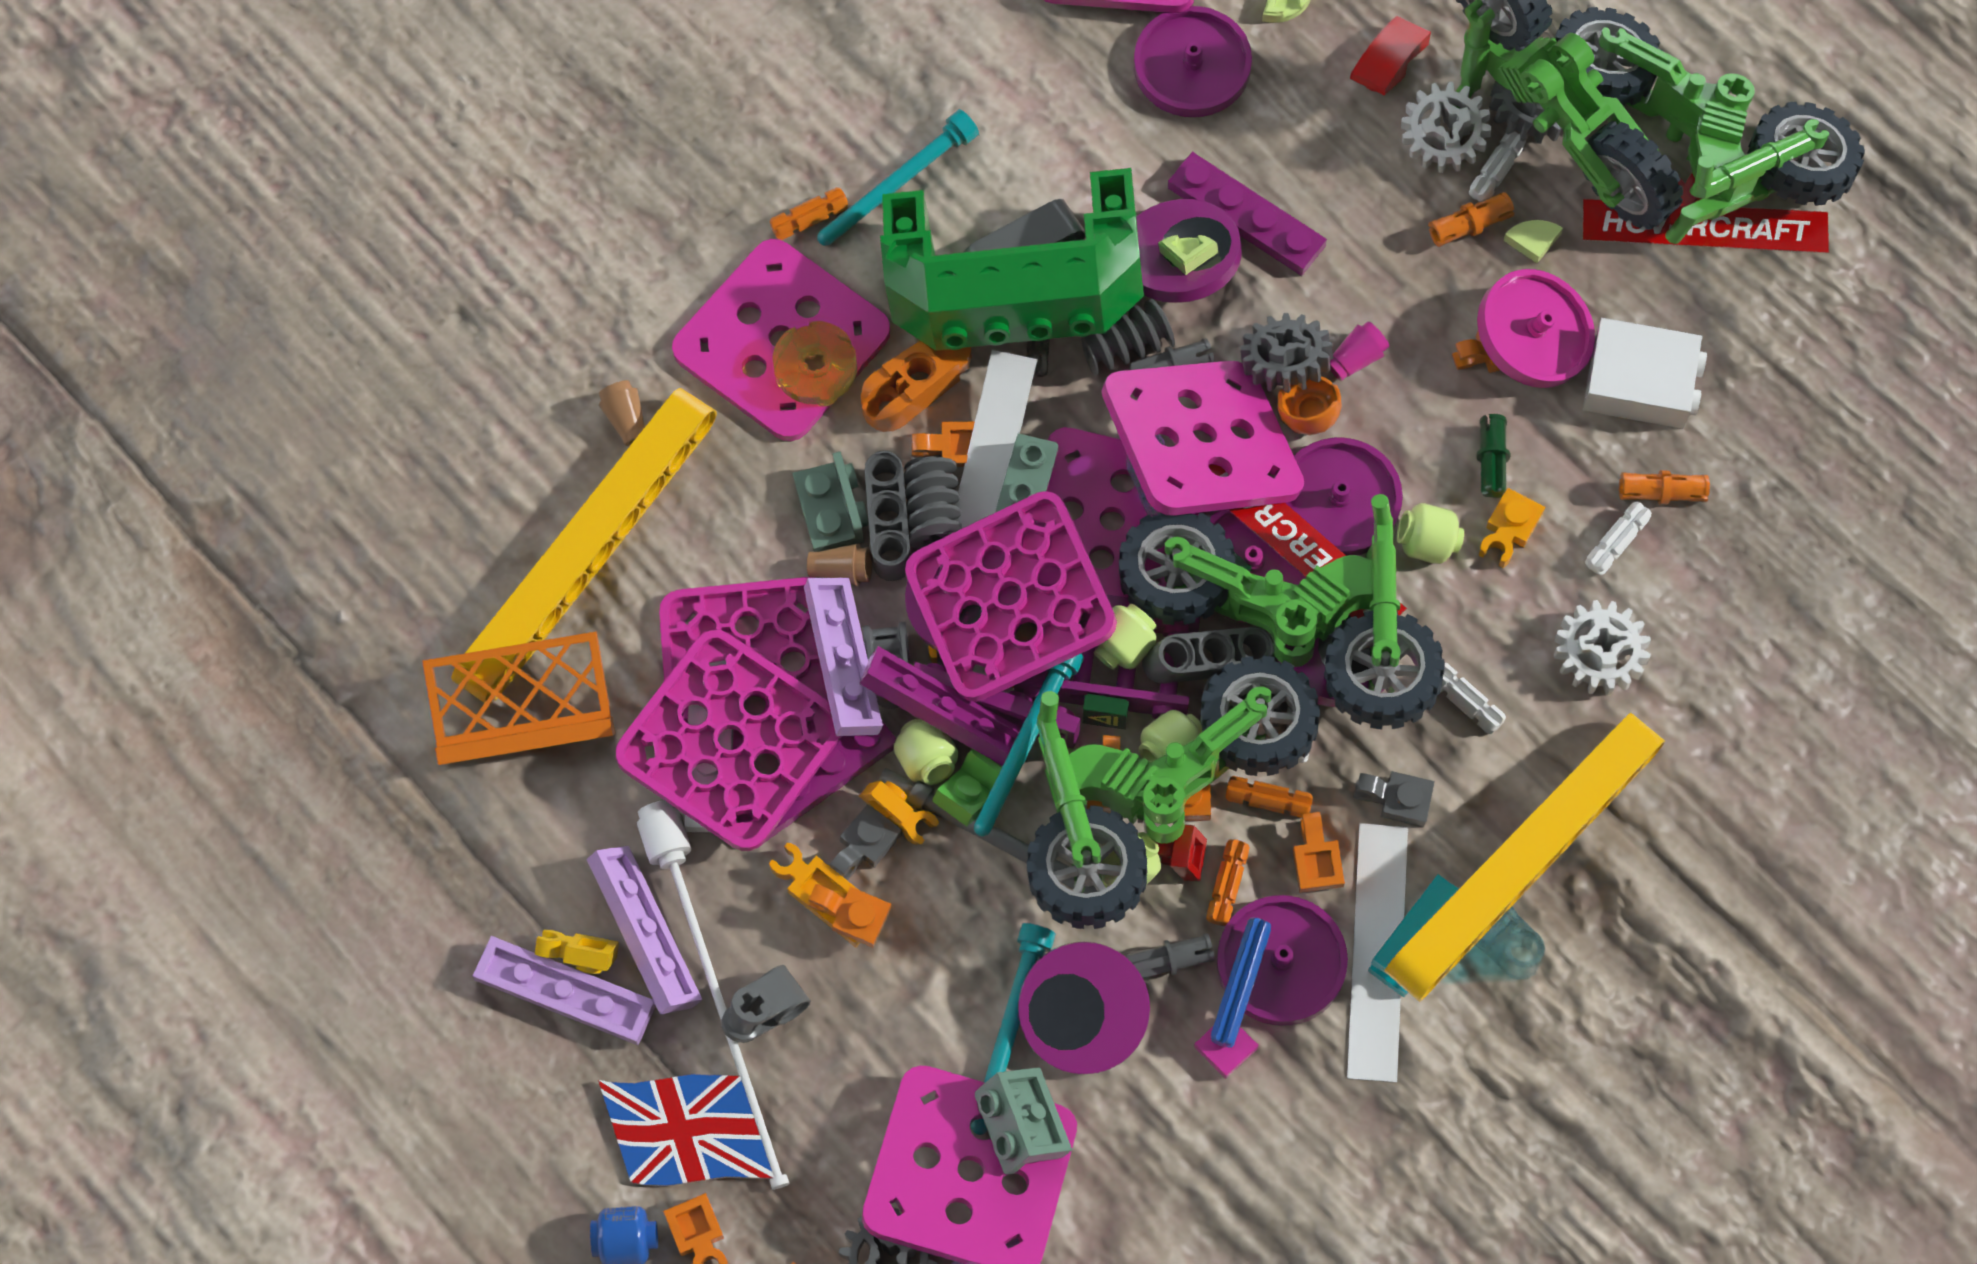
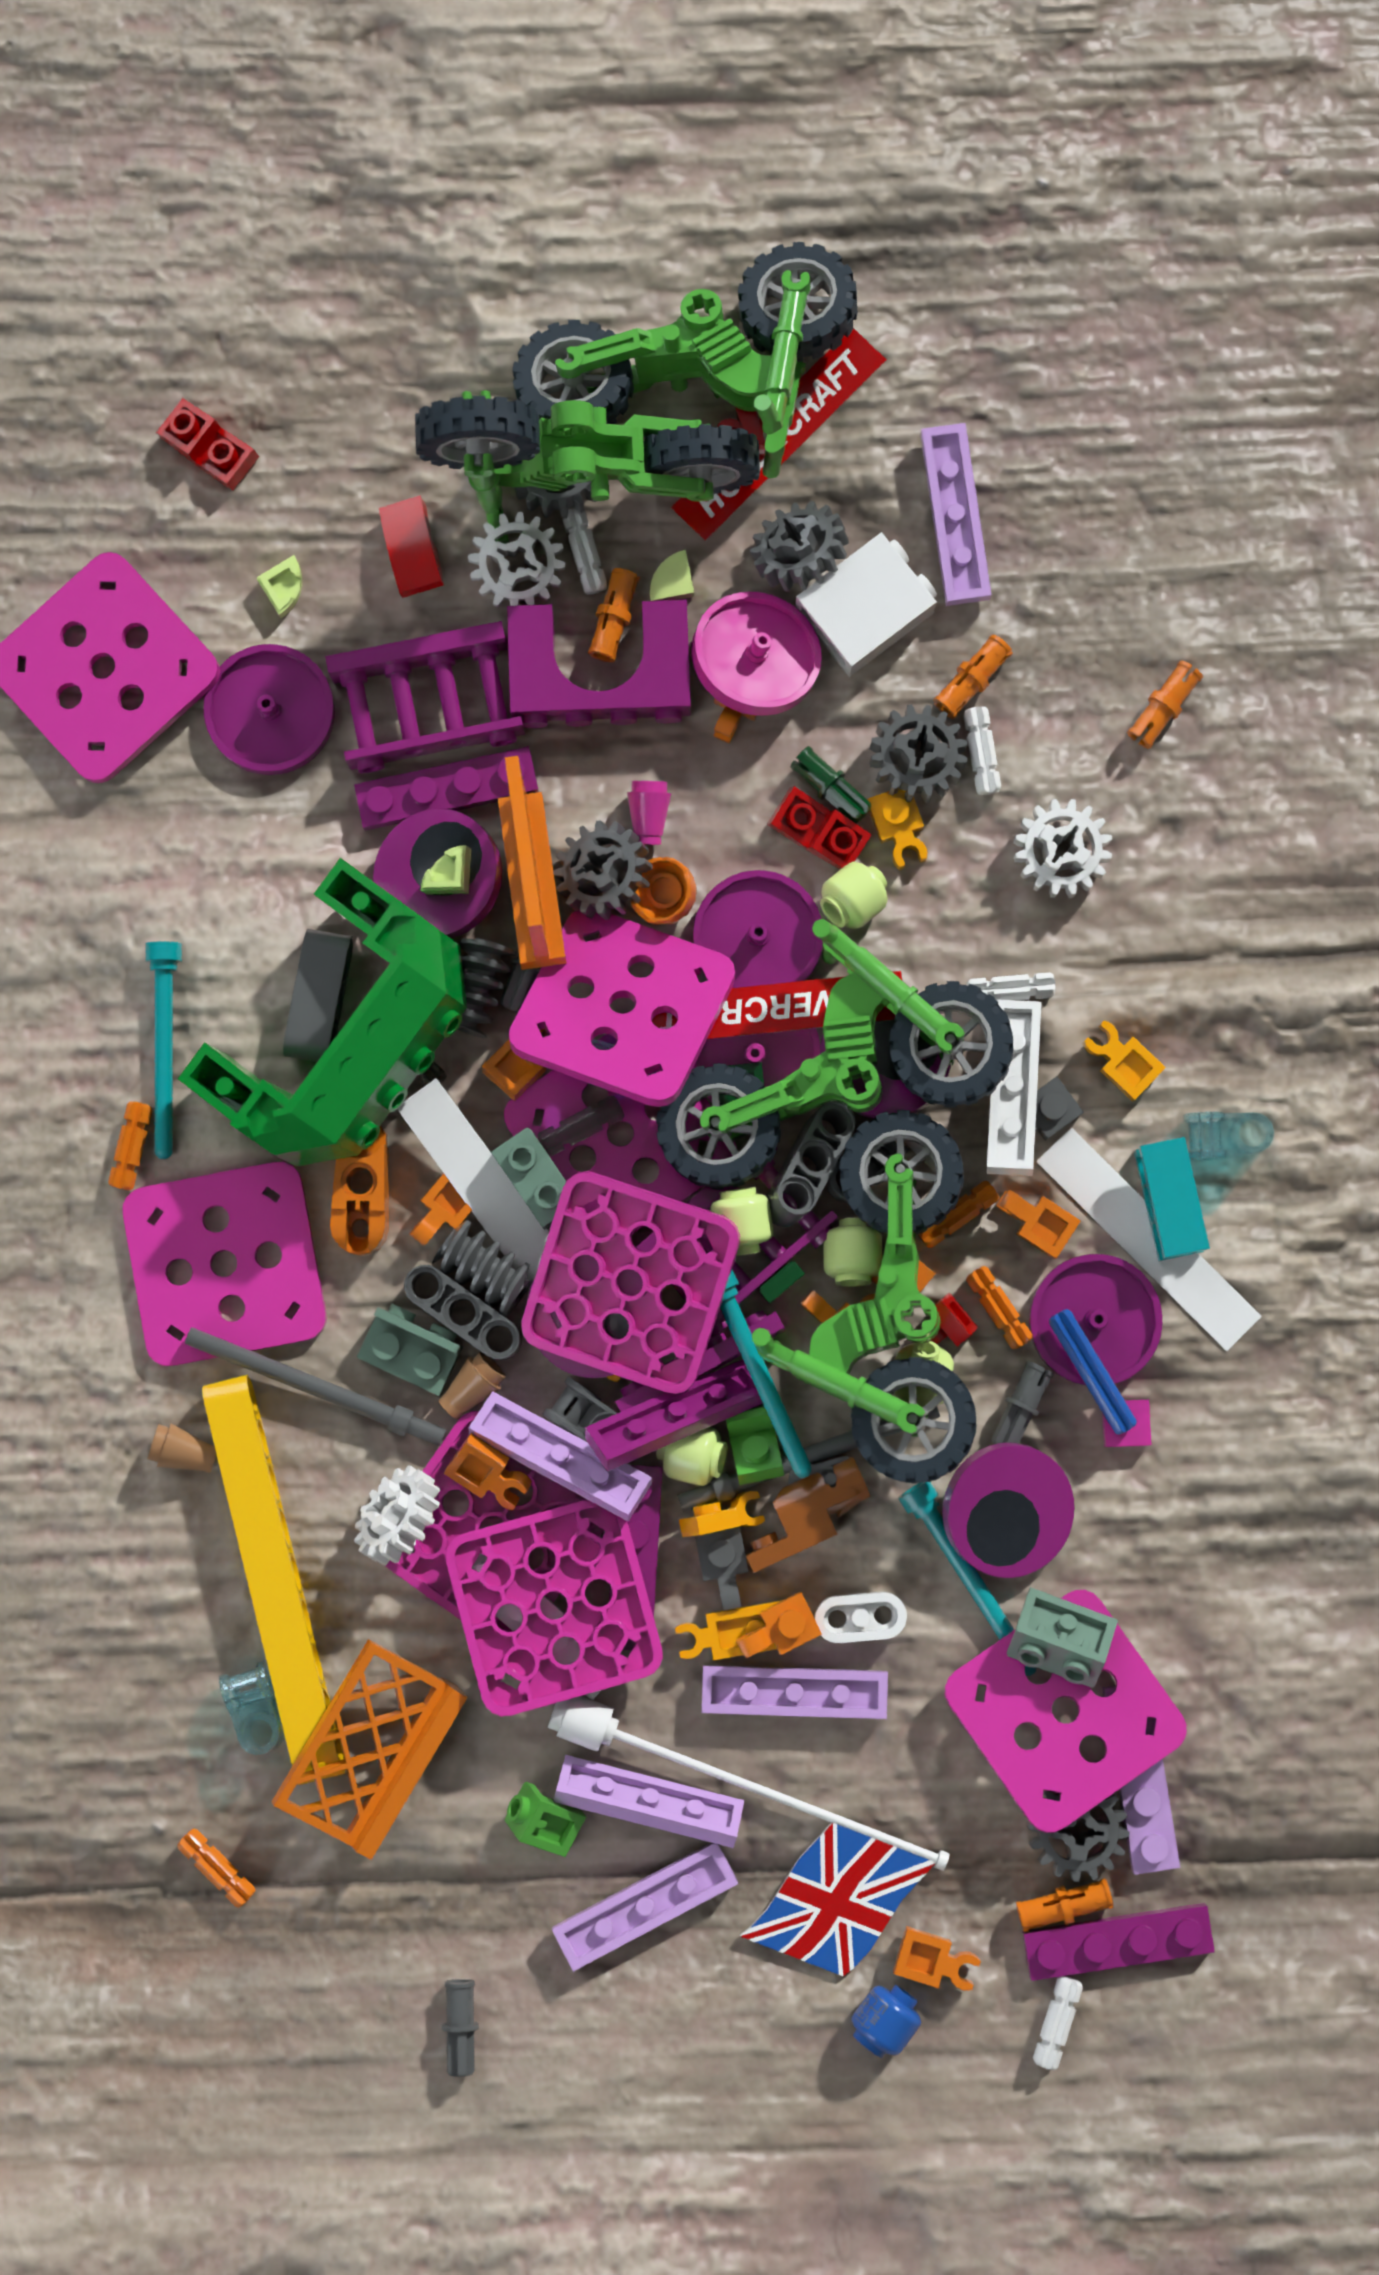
camera: 50 degrees left, 15 degrees up
yellow plate [534,930,619,974] -> none
dark grey piece [721,965,811,1043] -> none
clear yellow plate [773,321,858,407] -> none
yellow beam [1384,713,1666,1002] -> none
none -> orange axle [177,1829,256,1908]
none -> dark grey bar [185,1327,446,1446]
none -> clear light blue piece [219,1661,285,1755]
none -> magenta fence [325,621,525,773]
none -> white gear [354,1465,440,1565]
none -> dark grey axle [442,1979,479,2077]
none -> orange plate [444,1433,532,1511]
none -> orange plate [482,1028,546,1101]
none -> orange fence [497,756,567,970]
none -> bright green bracket [505,1782,586,1857]
none -> magenta arch [507,600,691,728]
none -> clear smoke axle [537,1096,625,1156]
none -> lavender plate [702,1665,888,1719]
none -> dark orange plate [745,1456,871,1573]
none -> dark grey gear [750,501,849,592]
none -> red slope [767,786,872,869]
none -> white plate [814,1592,907,1643]
none -> dark grey gear [869,704,968,803]
none -> lavender plate [920,423,992,606]
none -> white plate [987,1000,1041,1176]
none -> light orange plate [1082,1020,1166,1102]
none -> orange pin [1127,660,1203,749]

